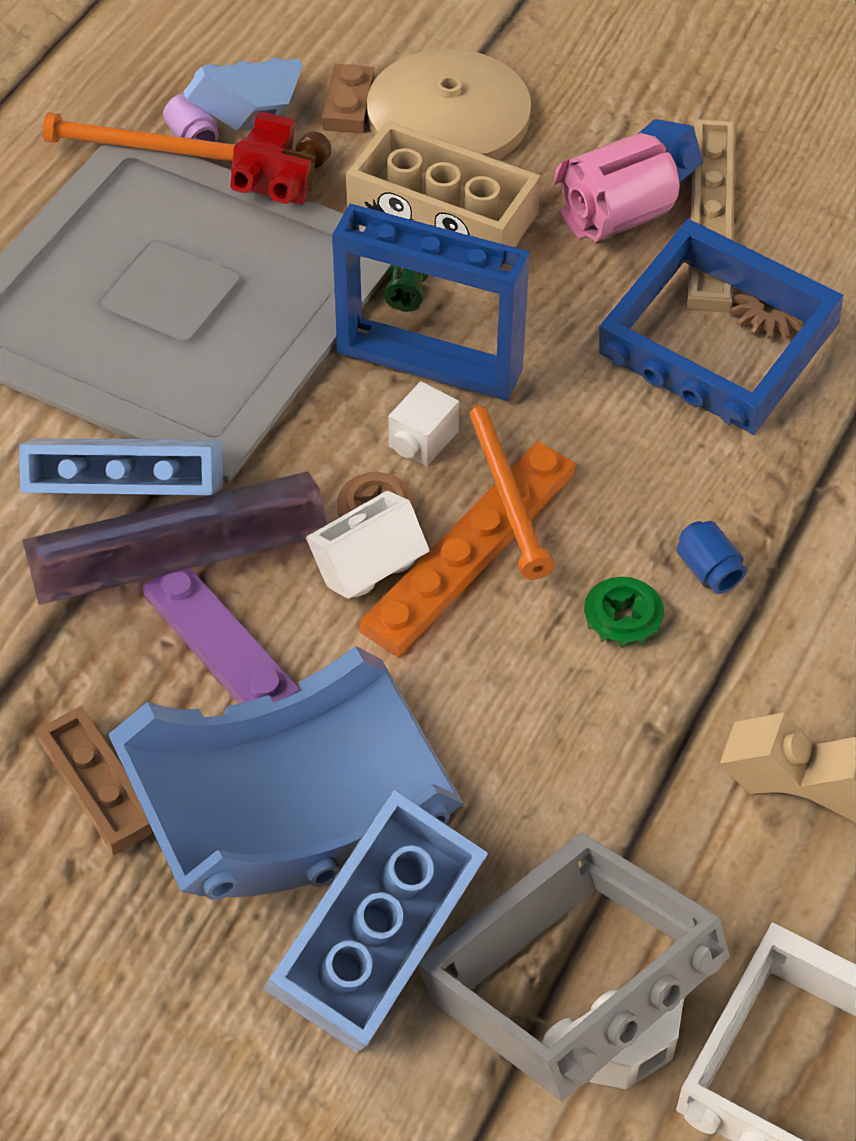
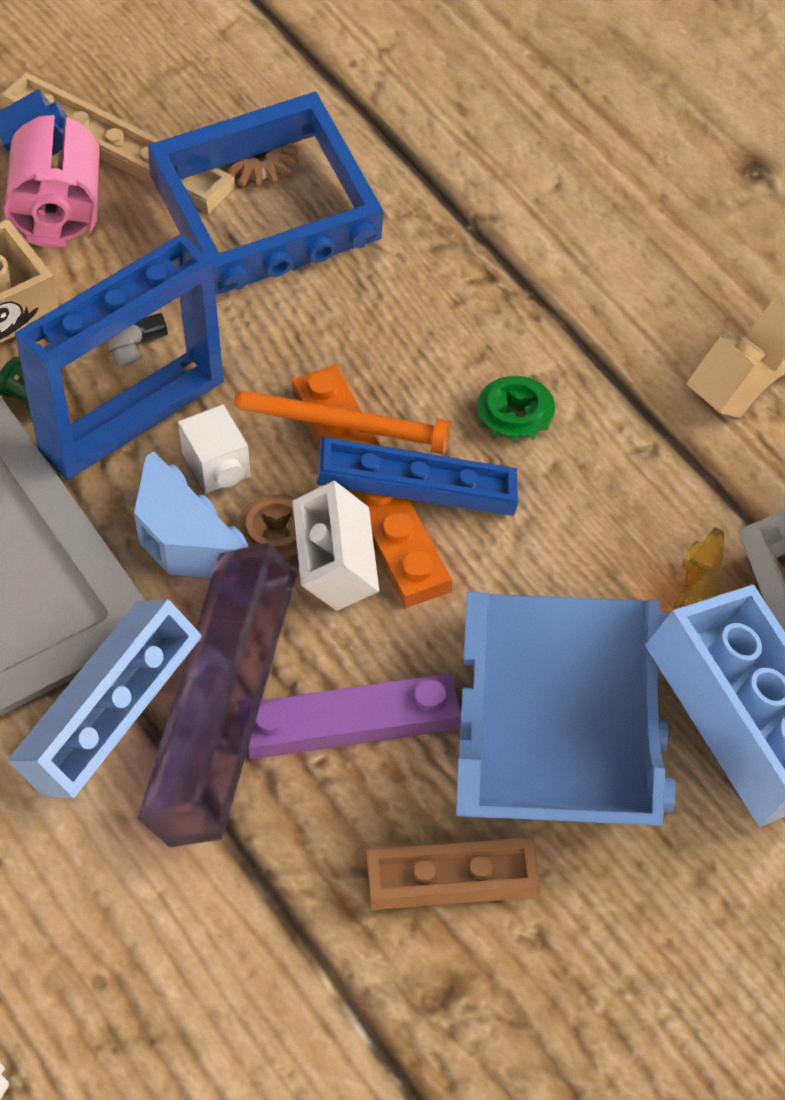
camera: 60 degrees left, 0 degrees up
blue brick [676,521,747,594] -> none
none -> arm [108,313,168,366]
none -> light blue slope [134,452,249,580]
none -> blue tile [316,436,518,516]
none -> clear yellow slope [673,527,724,610]

